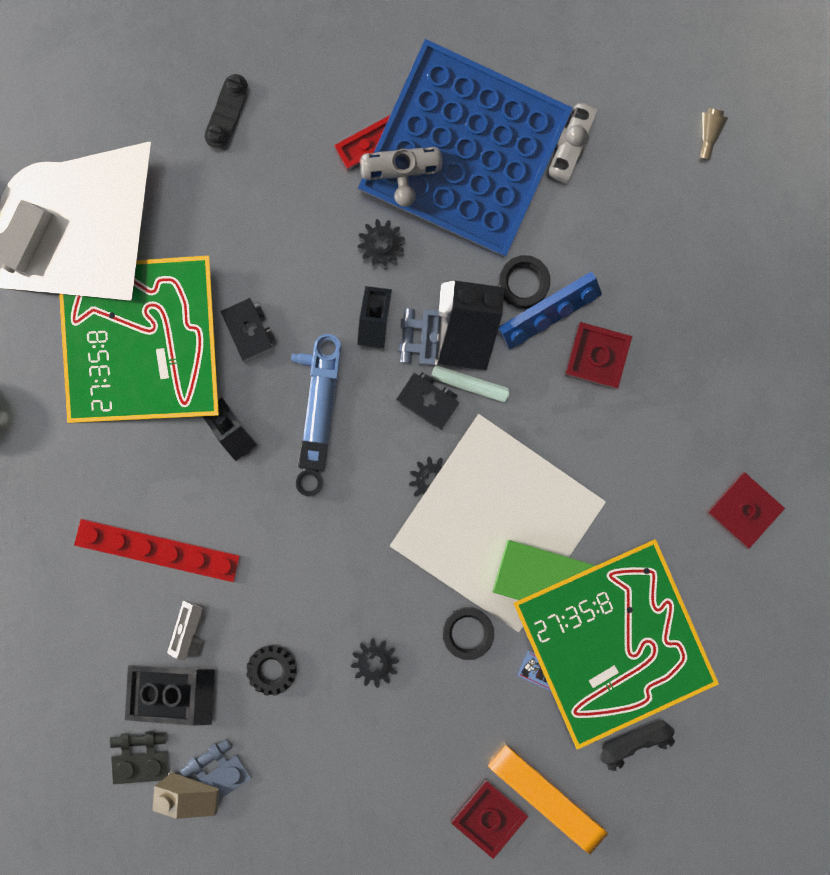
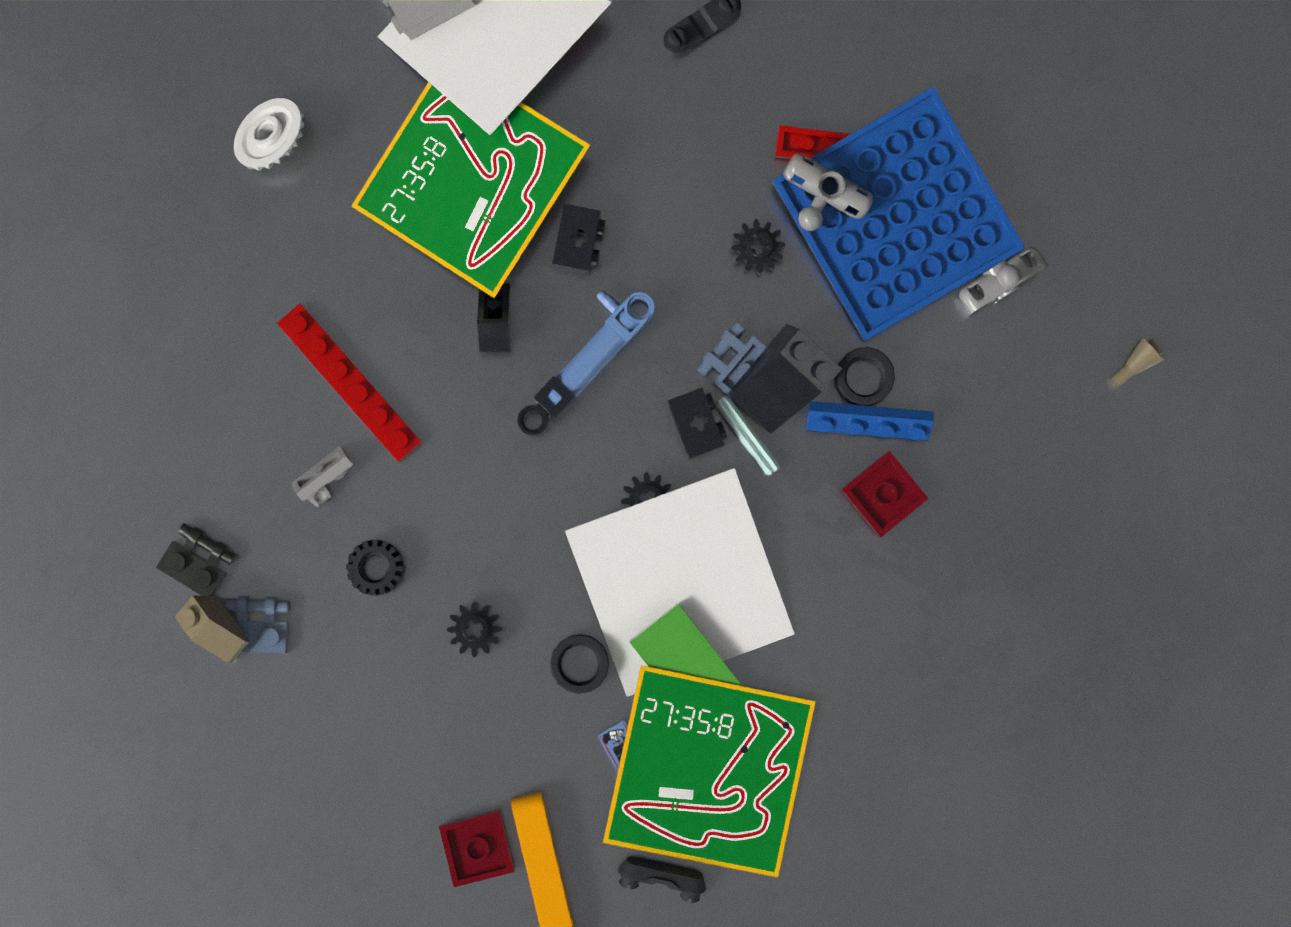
camera: 30 degrees right, 0 degrees up
black slope [125,665,215,726] -> none
black slope [357,286,392,348] -> none
dark red plate [707,472,785,549] -> none

